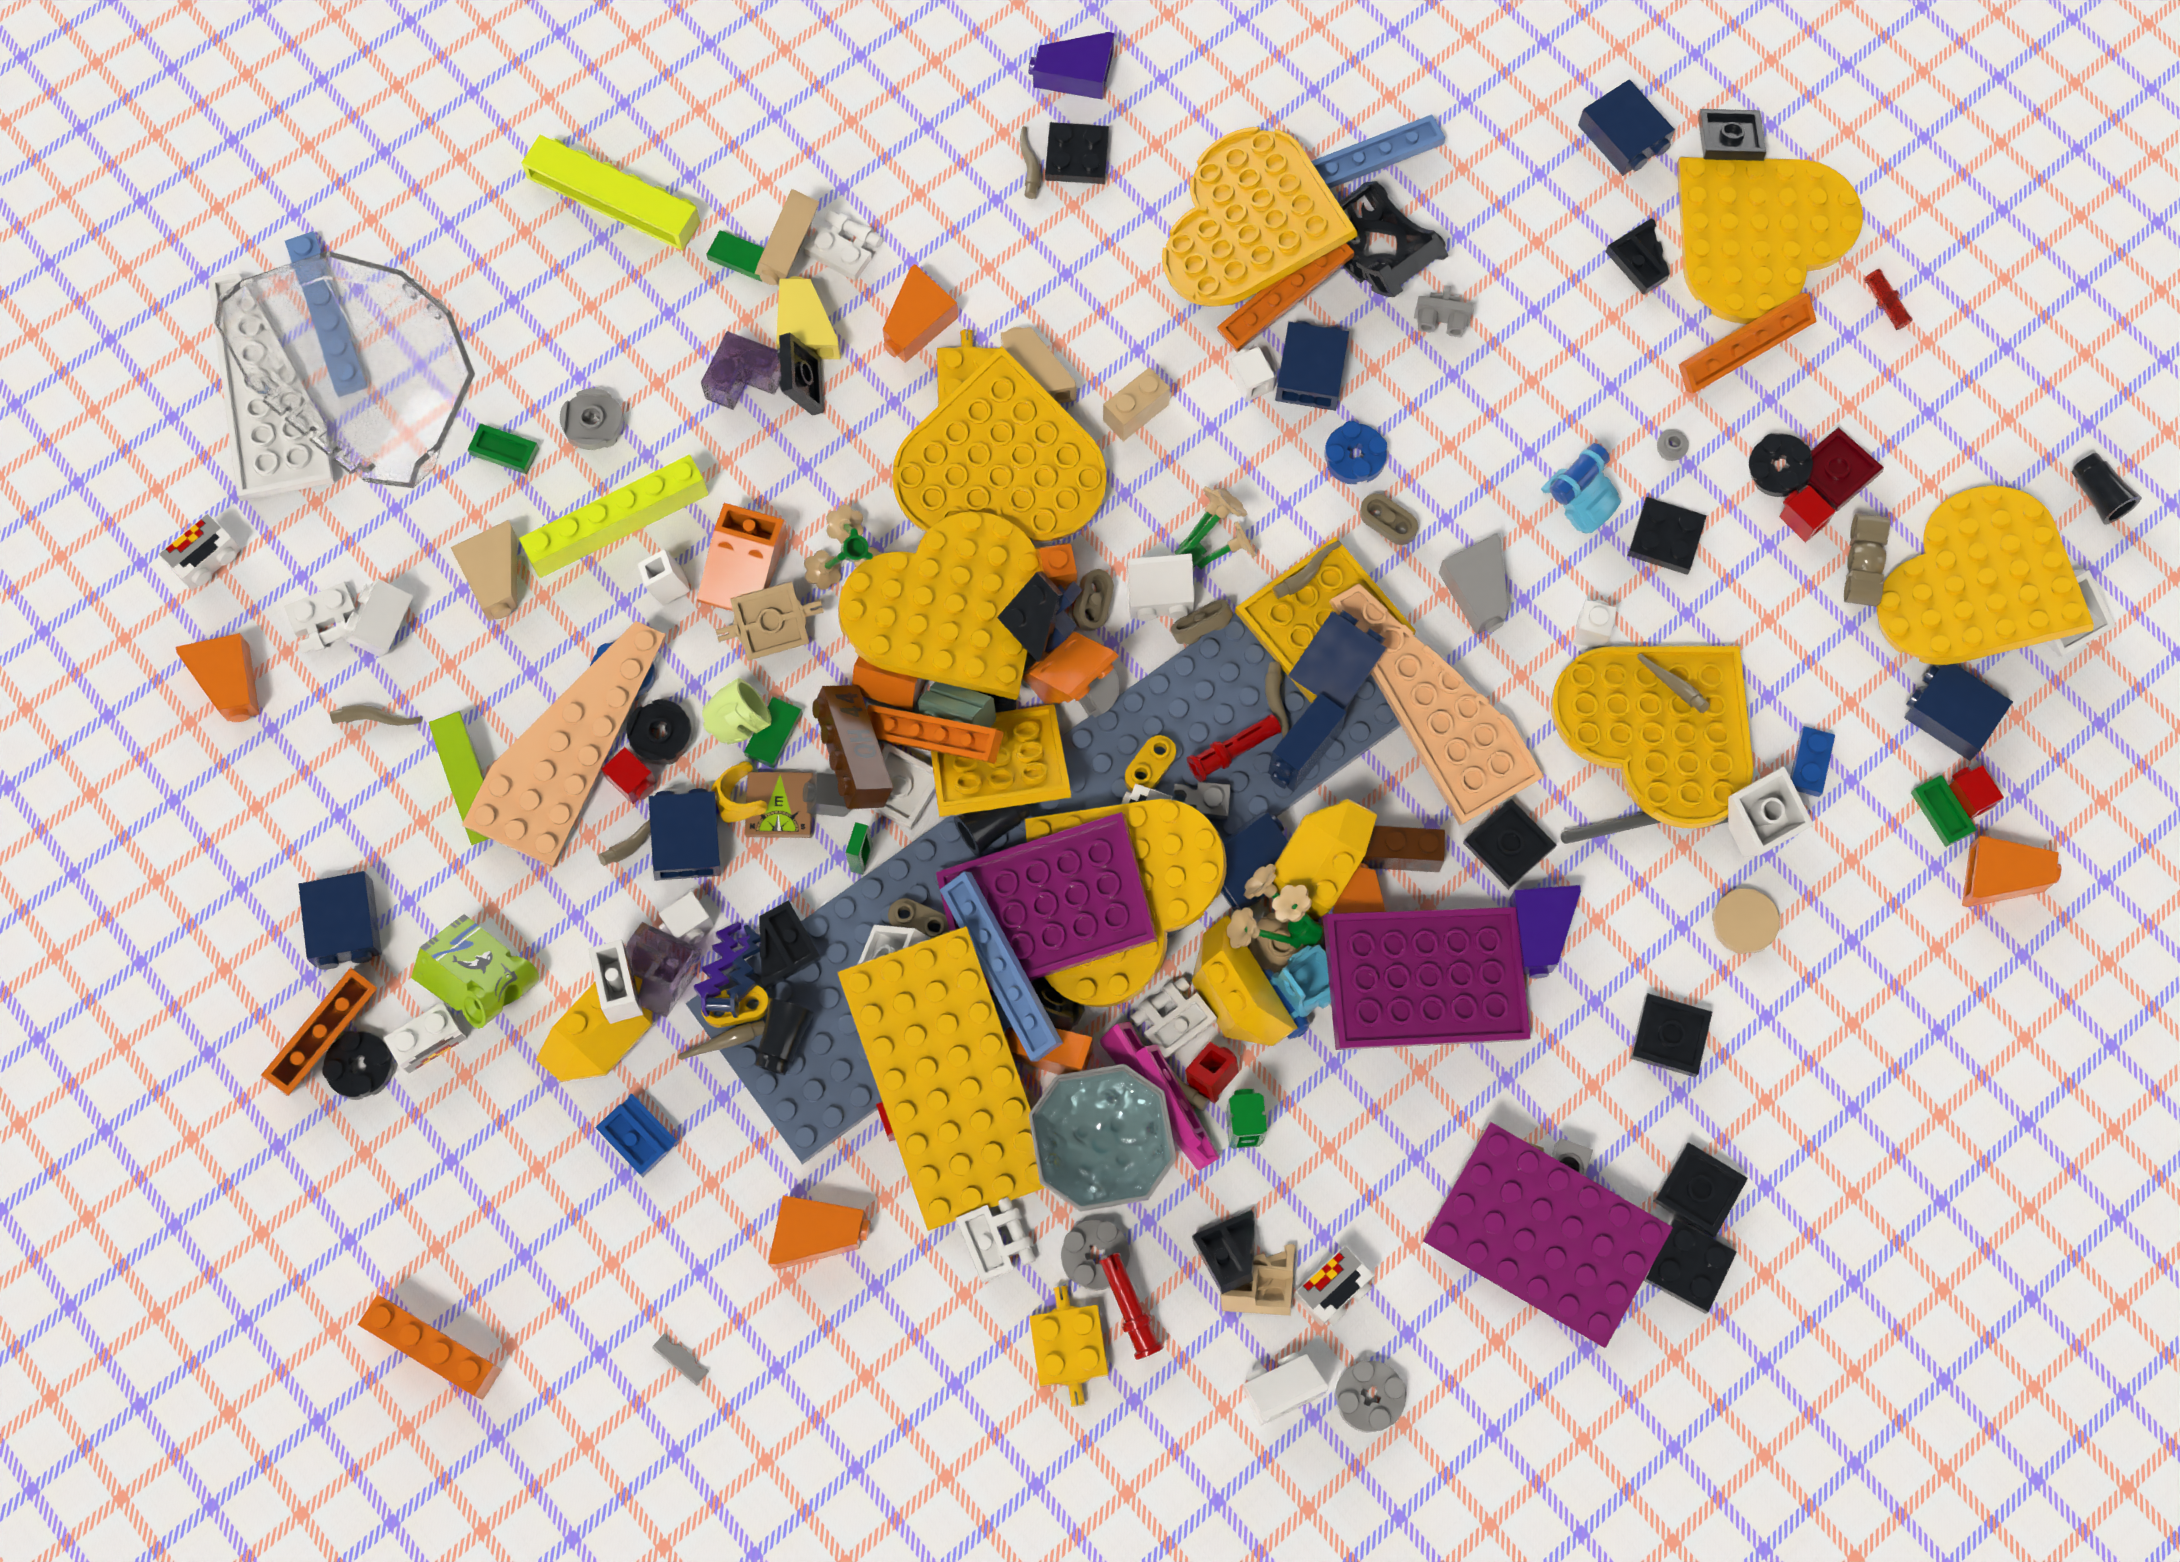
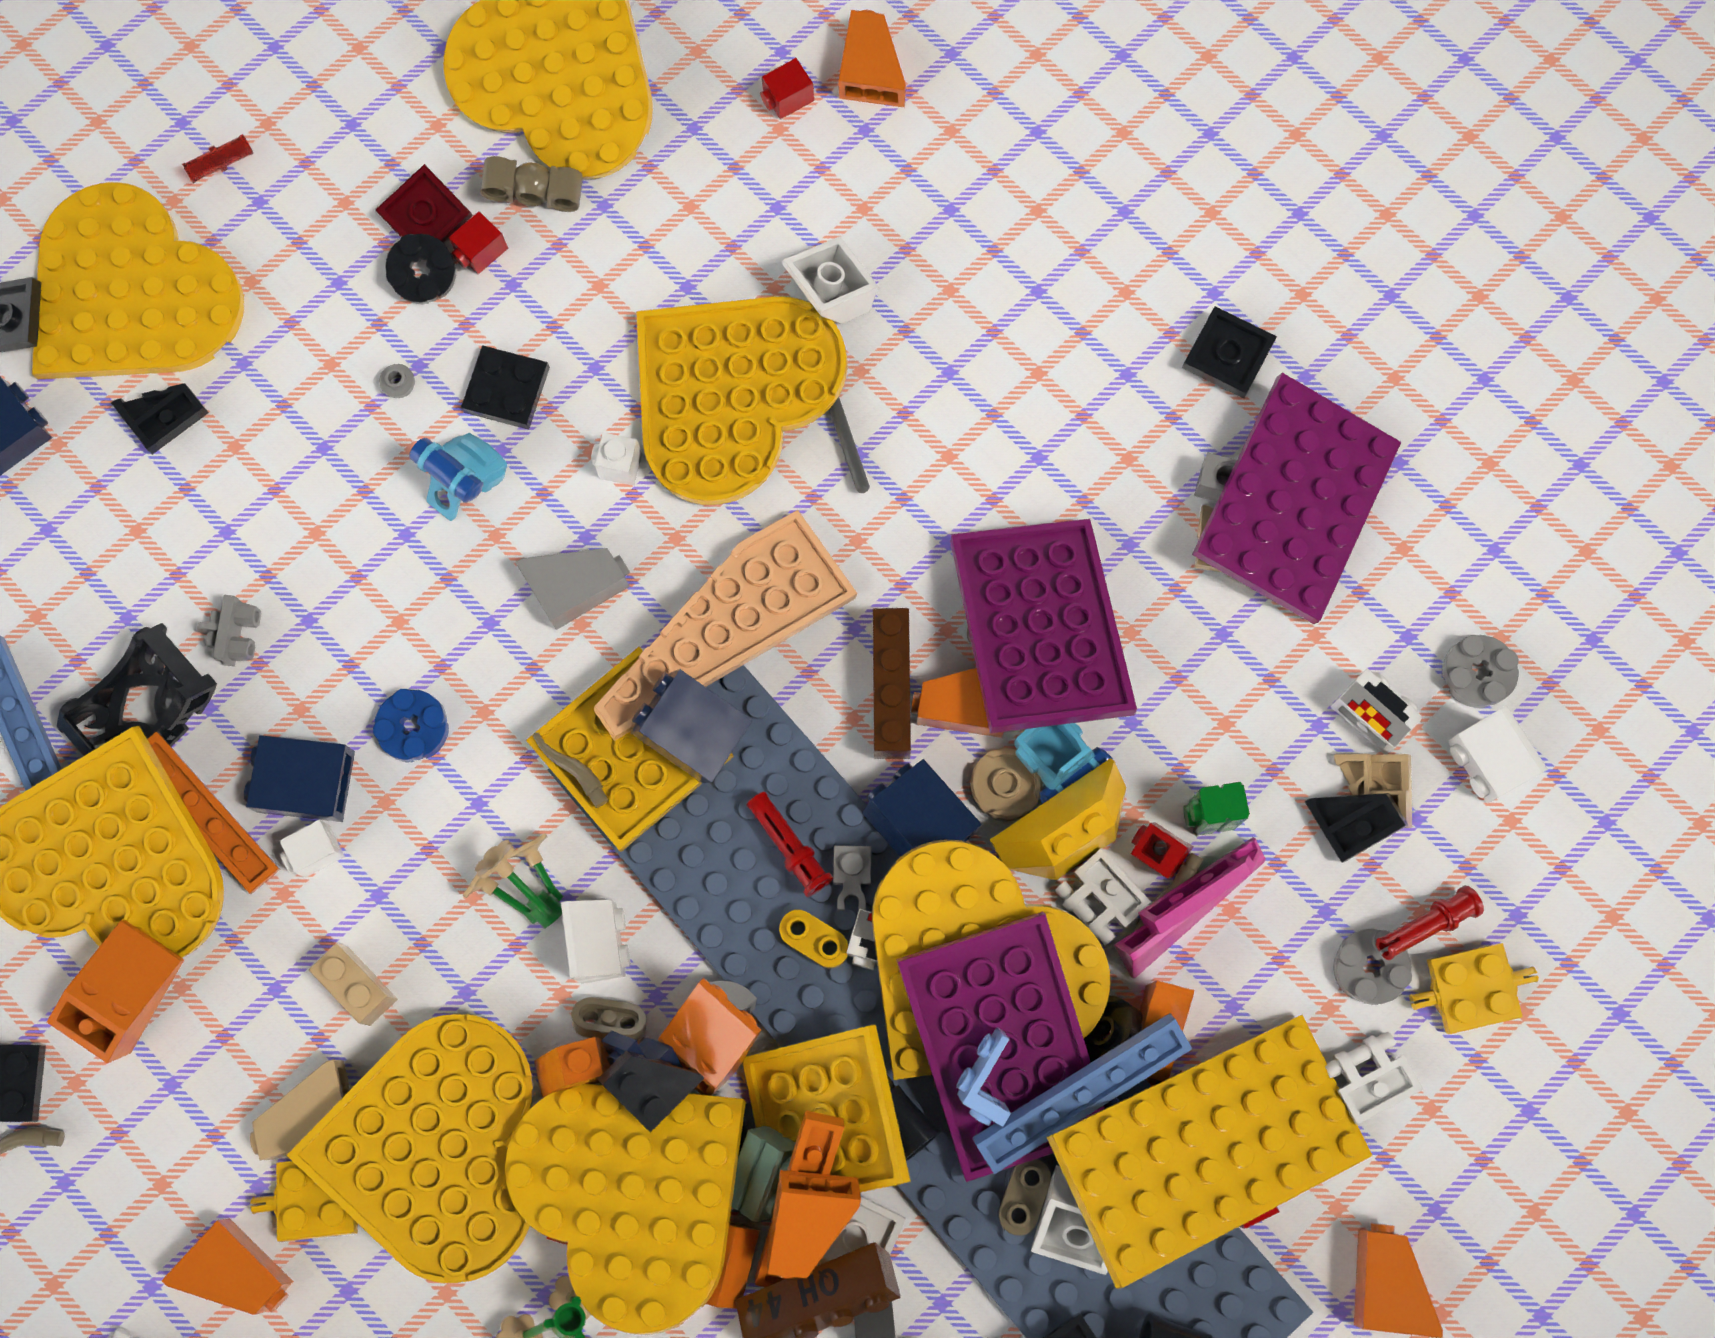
camera: 90 degrees left, 5 degrees up
green tile [845,822,873,875] -> none
clear light blue rock [1029,1064,1177,1212] -> none
dark tan plate [1170,600,1233,645] -> none
tan plant [1227,864,1323,949] -> none
dark tan animal [1265,662,1289,739] -> none
dark blue brick [1268,693,1347,792] -> none
yellow wedge [1273,799,1377,921] -> none
dark tan plate [1360,494,1418,545] -> none
black plate [1463,799,1557,890] -> none
dark purple slope [1509,885,1581,979] -> none
black plate [1630,993,1713,1077] -> none
dark tan animal [1637,654,1710,713] -> none
black plate [1644,1219,1737,1314] -> none
orange plate [1678,292,1817,394] -> none
tan tile [1712,888,1780,954] -> none
blue plate [1790,726,1835,797] -> none
dark blue brick [1904,664,2013,761] -> none
green tile [1911,775,1977,847] -> none
none -> orange slope [47,920,185,1064]
none -> orange slope [767,1170,861,1279]
none -> light blue bracket [957,1027,1011,1127]

